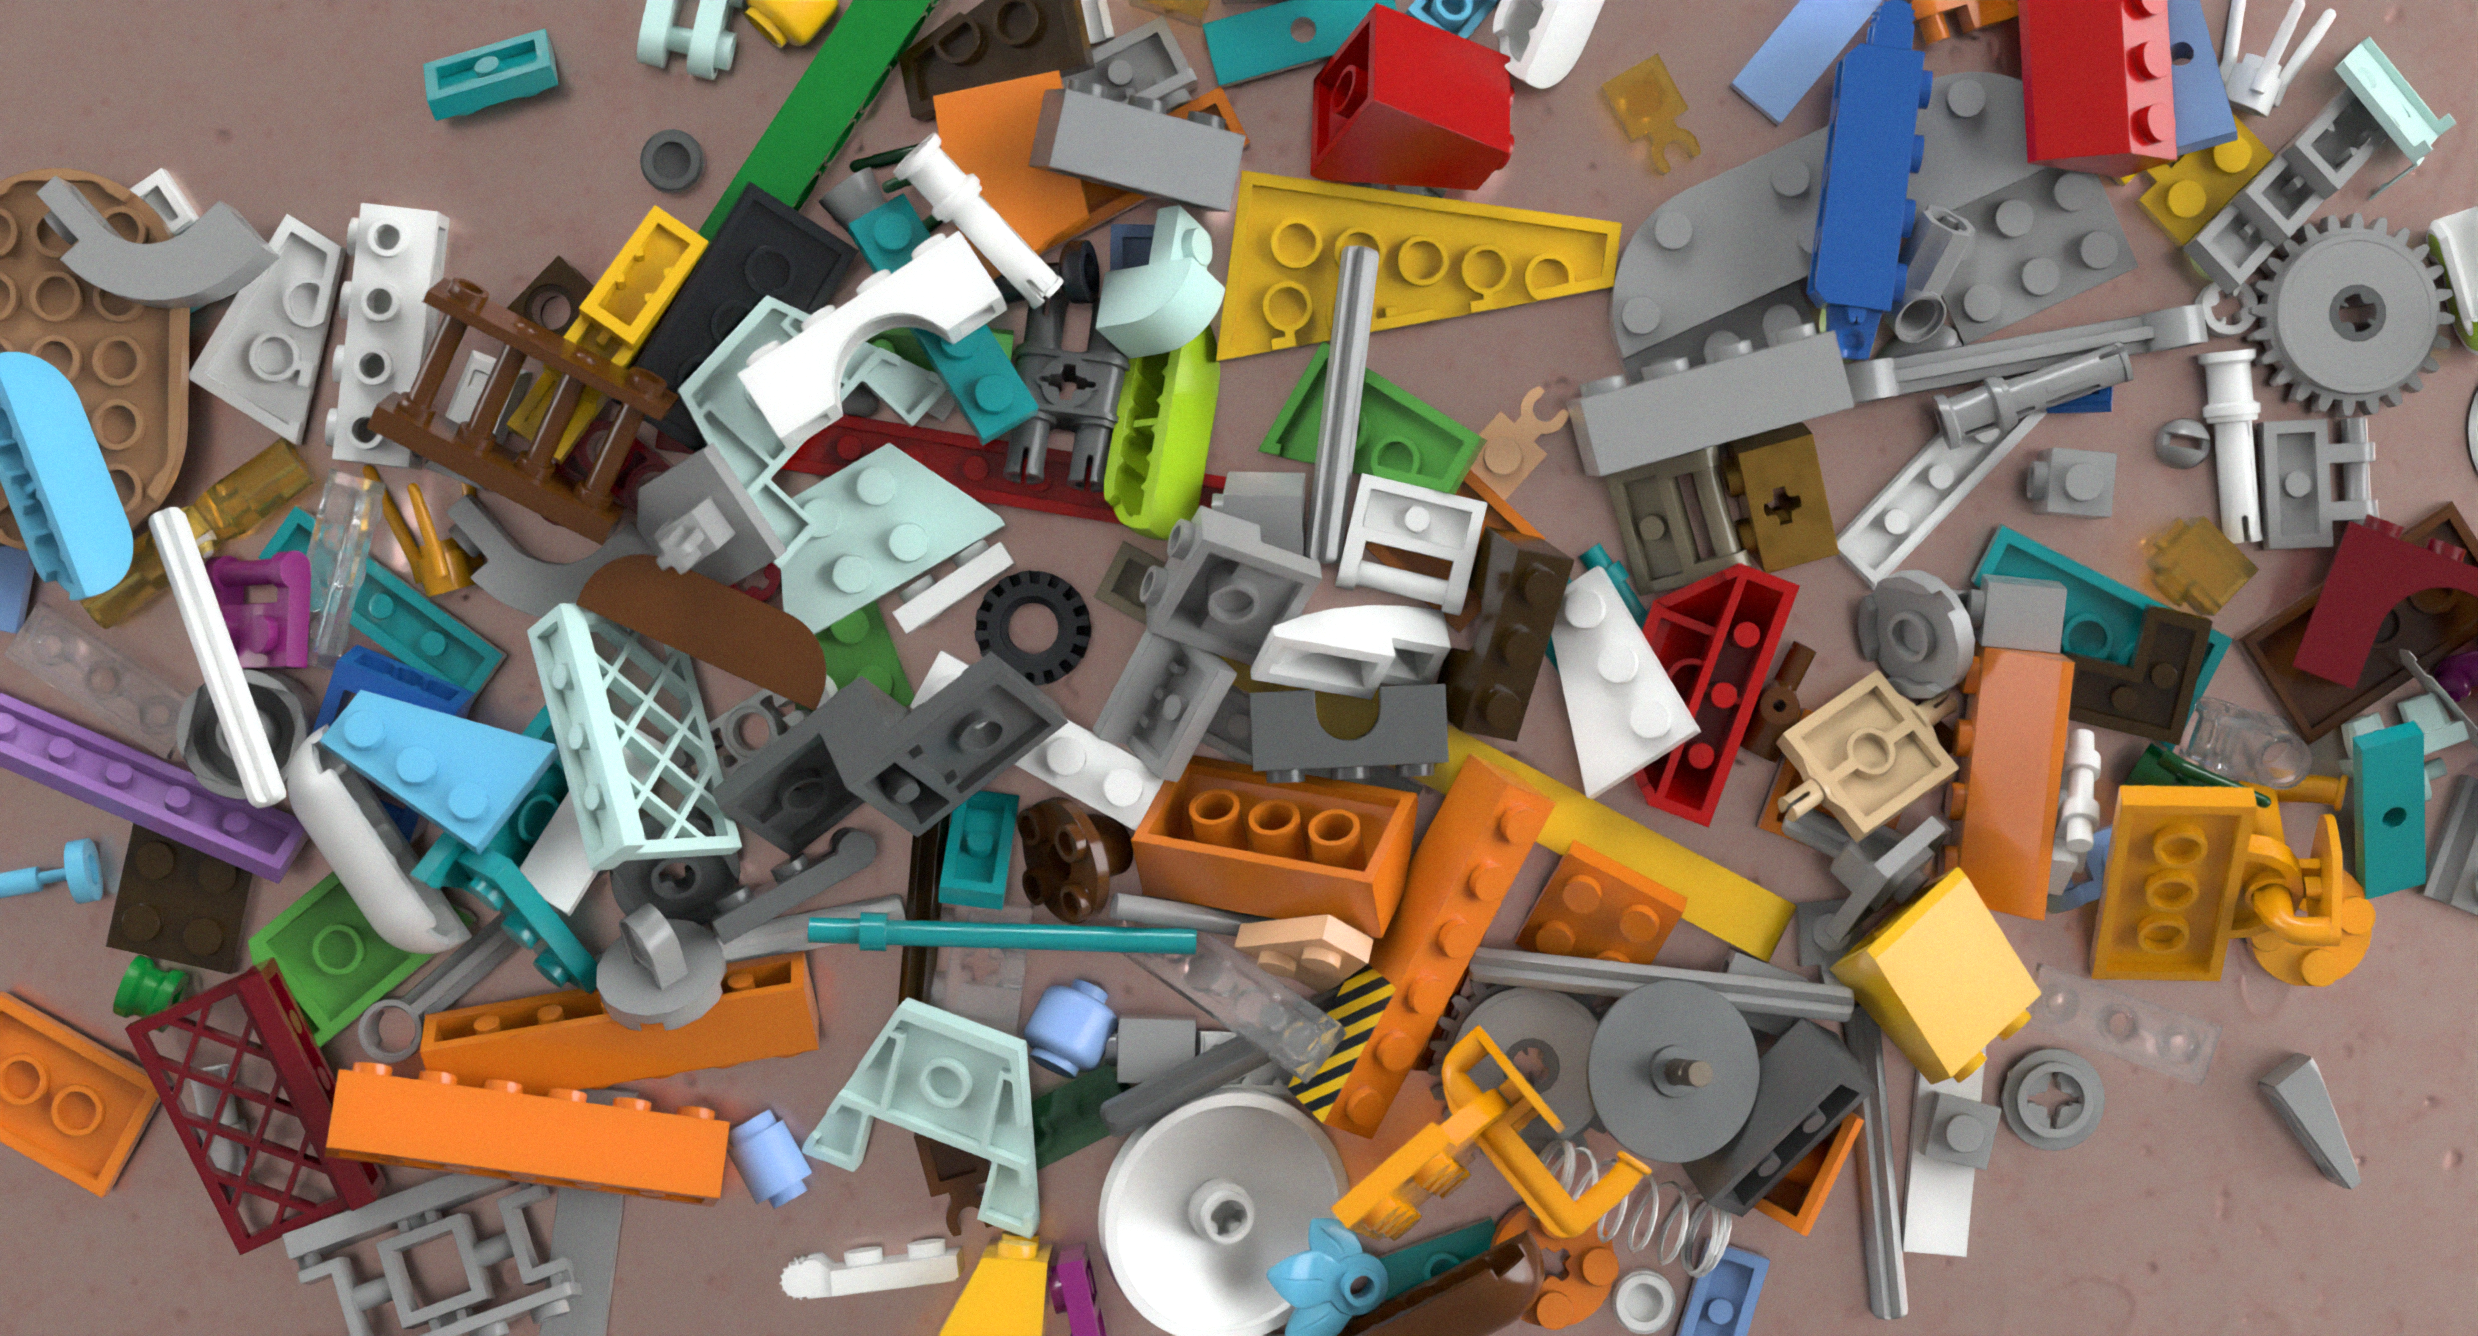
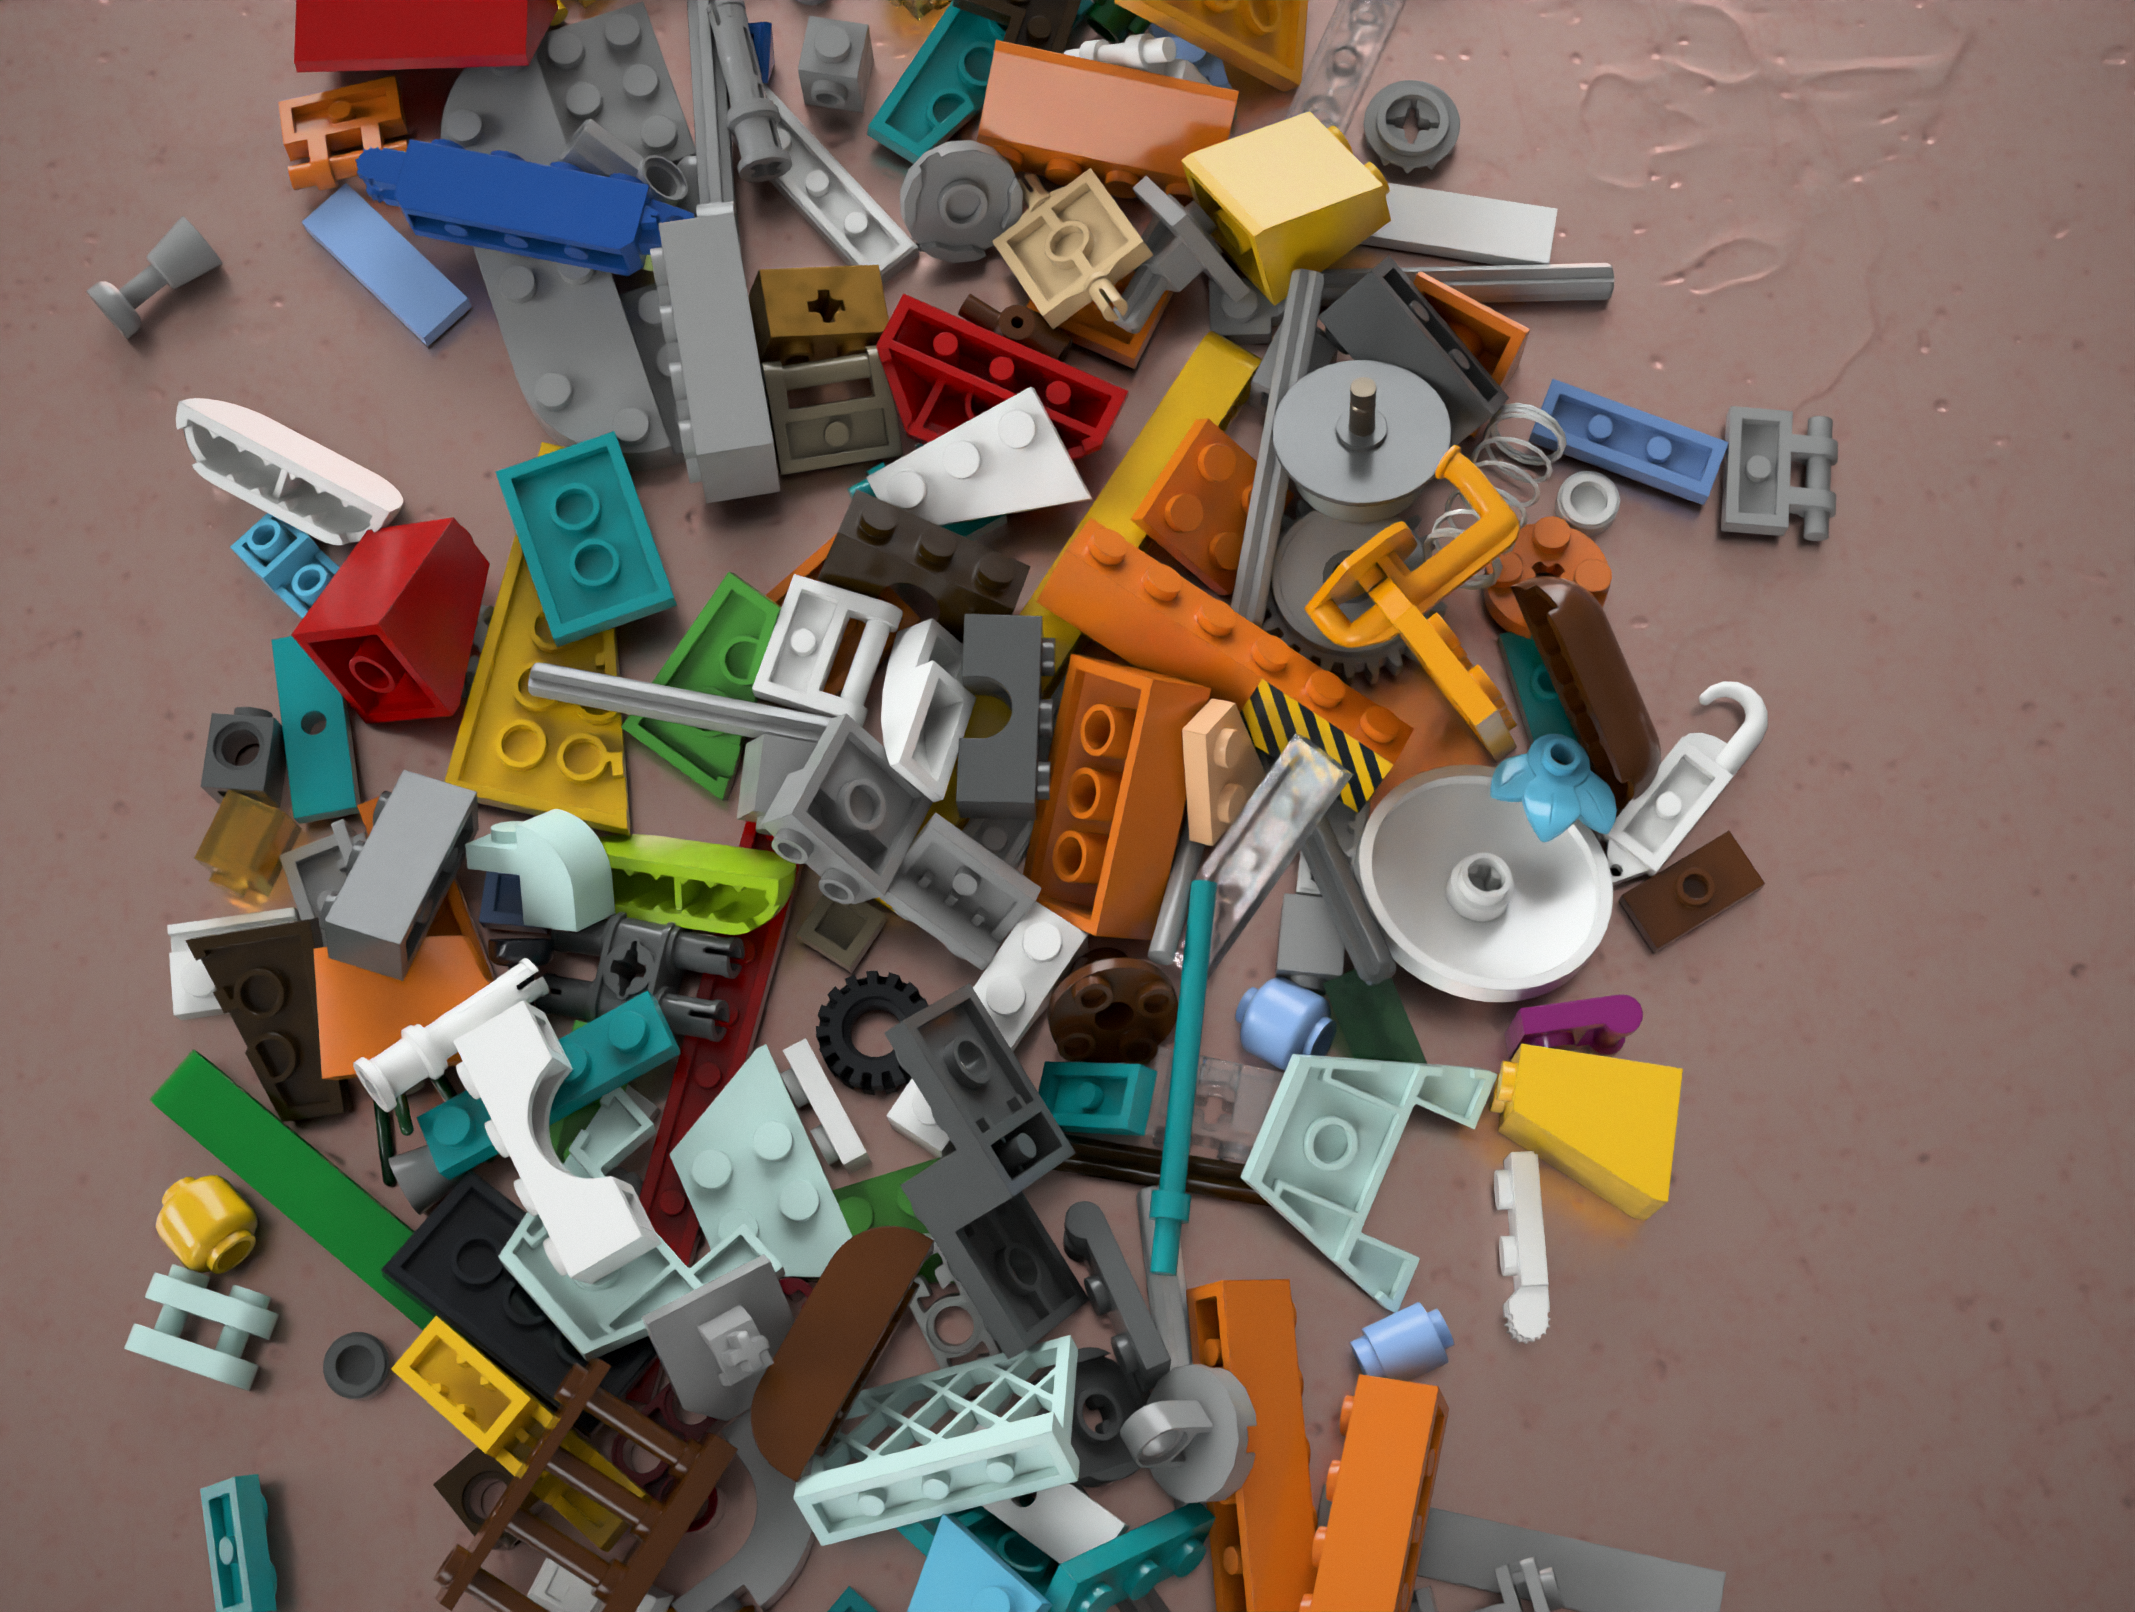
camera: 80 degrees left, 15 degrees down
reddish brown plate [914,1132,993,1237] -> none
light nougat plate [1470,386,1569,501] -> none
clear yellow plate [1600,53,1701,176] -> none
light grey plate [1920,1091,2002,1171] -> none
light grey brick [1966,574,2067,653] -> none
none -> teal plate [495,431,677,647]

